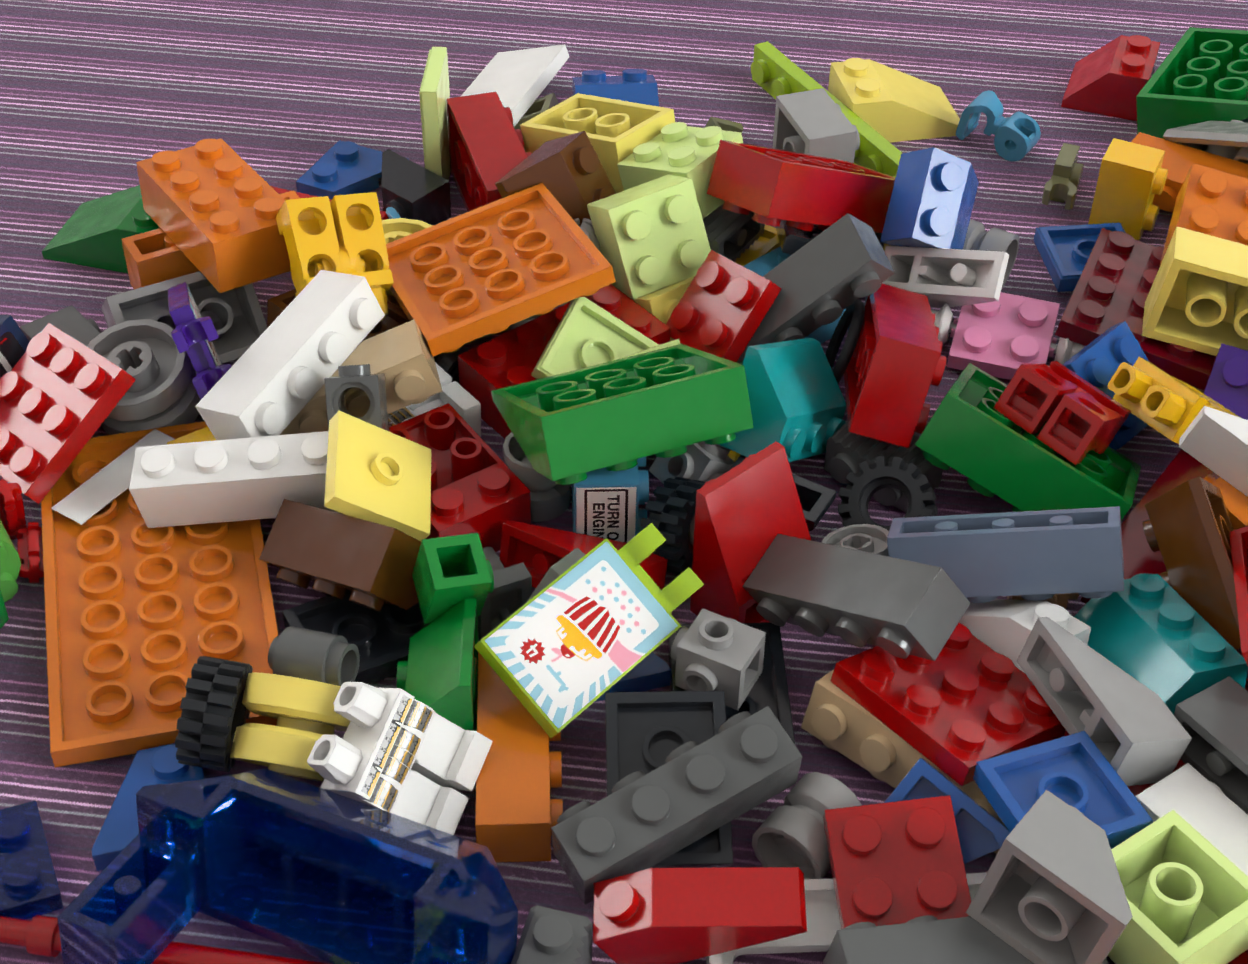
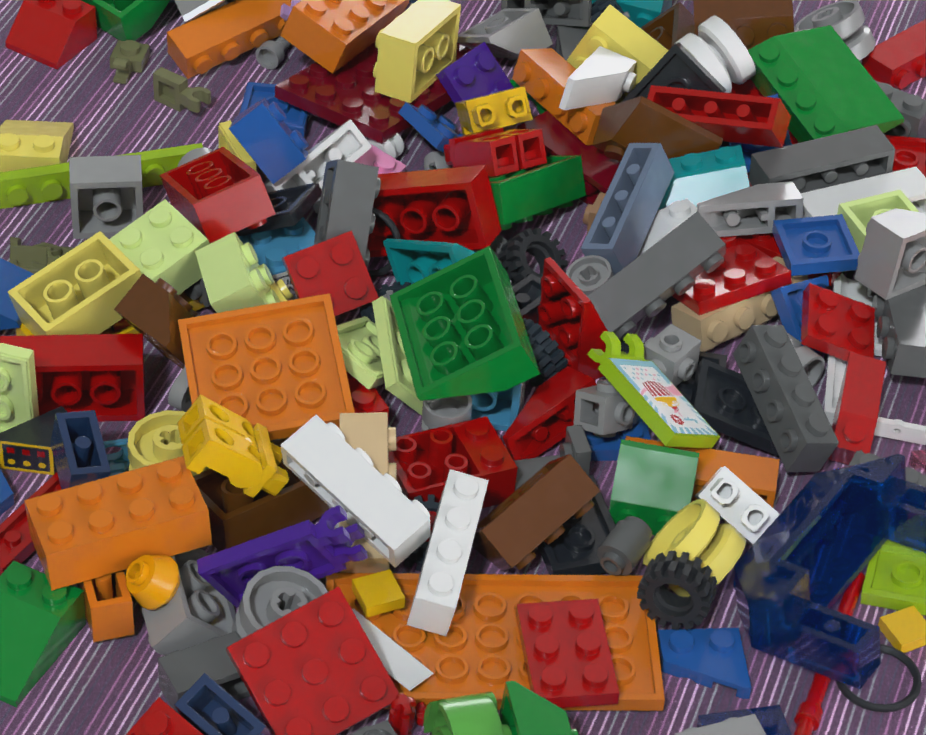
camera: 80 degrees left, 0 degrees up
dark grey brick [324,364,389,431] -> none
light yellow plate [324,411,431,542] -> none
green brick [412,533,494,624] -> none
dark azure leg [956,90,1041,162] -> none
yellow brick [1088,138,1168,241] -> none
none -> dark blue brick [50,410,111,490]
none -> olive plate [110,40,150,84]
none -> light orange cone [126,555,180,610]
none -> red plate [516,599,620,708]

